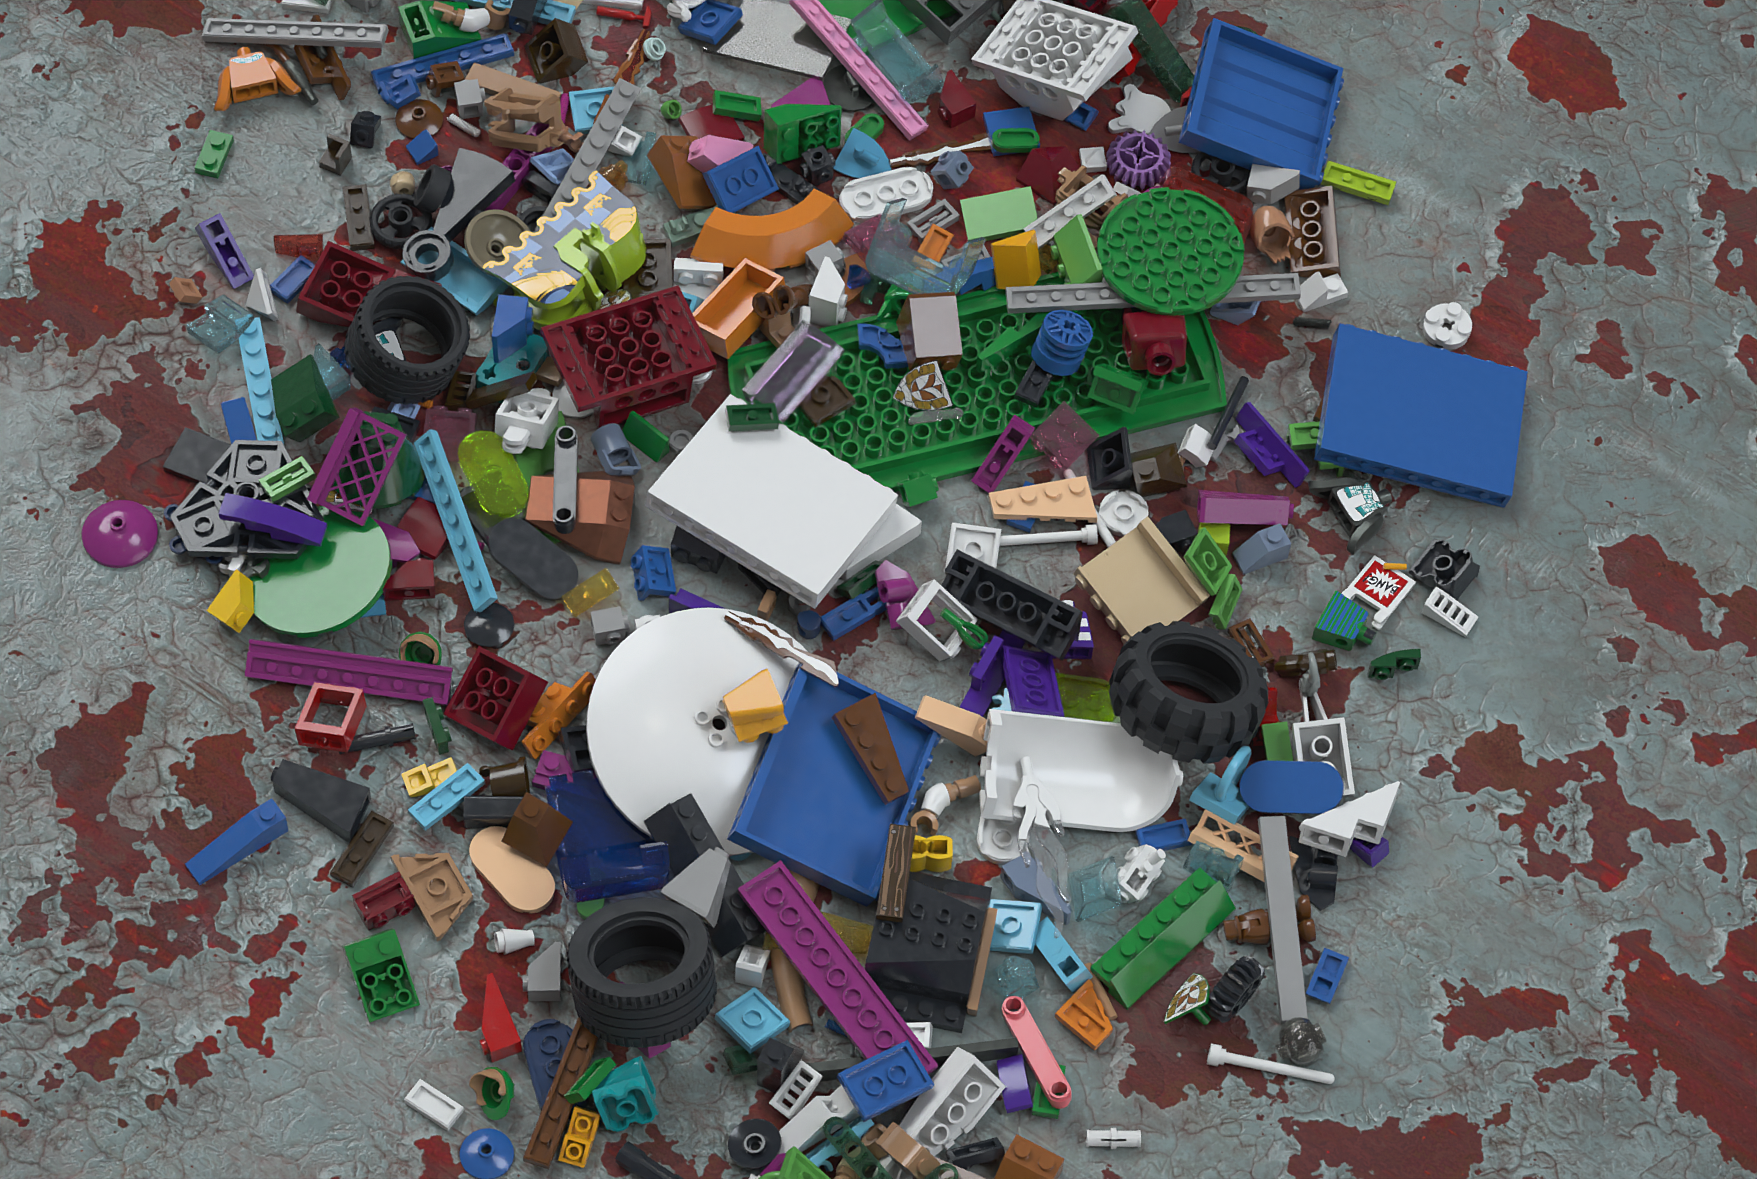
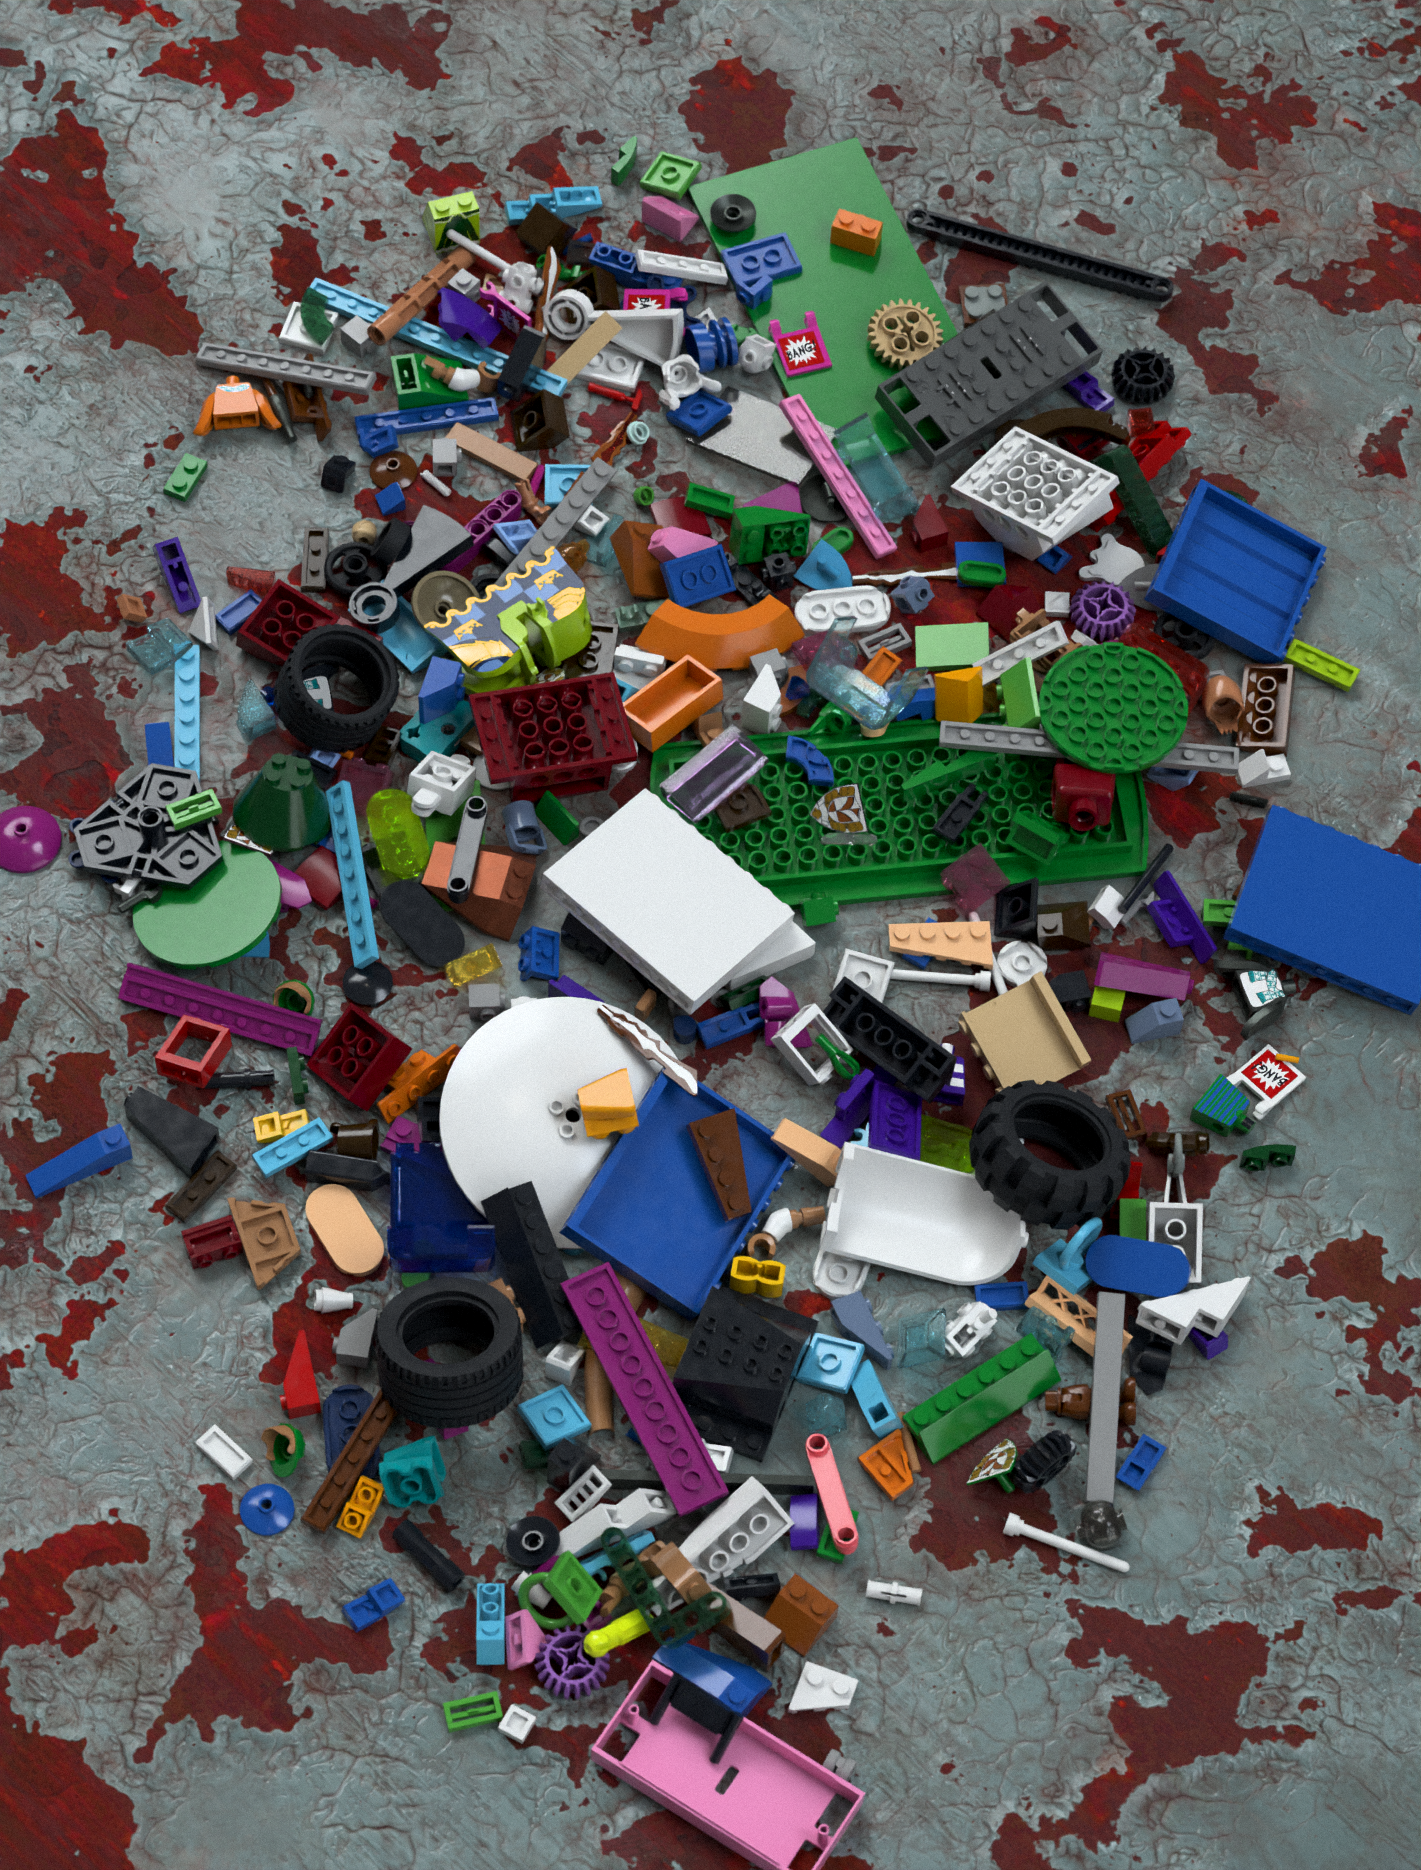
camera: 10 degrees right, 0 degrees up
black tile [163,427,231,484] -> none
yellow slope [206,569,254,633] -> none
dark purple slope [218,493,327,547] -> none
dark green slope [271,354,340,442] -> none
magenta fence [307,407,407,526] -> none
dark brown panel [319,134,352,176] -> none
green slope [342,928,420,1022] -> none
dark red slope [383,558,435,601] -> none
reddish brown bracket [426,61,465,97] -> none
dark brown tile [465,371,538,410] -> none
medium nougat animal [484,88,564,152] -> none
reddish brown slope [501,792,573,867] -> none
green tile [564,1057,616,1104] -> none
light grey slope [661,847,731,928] -> none
dark green plate [725,403,779,432] -> none
reddish brown piece [752,284,813,319] -> none
white tile [792,306,811,333] -> none
blue tile [837,1040,934,1122] -> none
dark brown tile [876,824,916,923] -> none
slope [896,292,963,371] -> none
medium nougat tile [966,907,998,1016] -> none
magenta slope [971,414,1035,493] -> none
clear piece [1012,757,1071,938] -> none
blue wheel [1031,310,1093,376] -> none
bright green slope [1184,527,1232,596] -> none
bright green tile [1209,574,1243,630] -> none
light grey slope [1247,164,1300,204] -> none
black slope [1409,539,1480,601] -> none
white plate [1422,302,1472,350] -> none
white slope [1422,587,1478,637] -> none

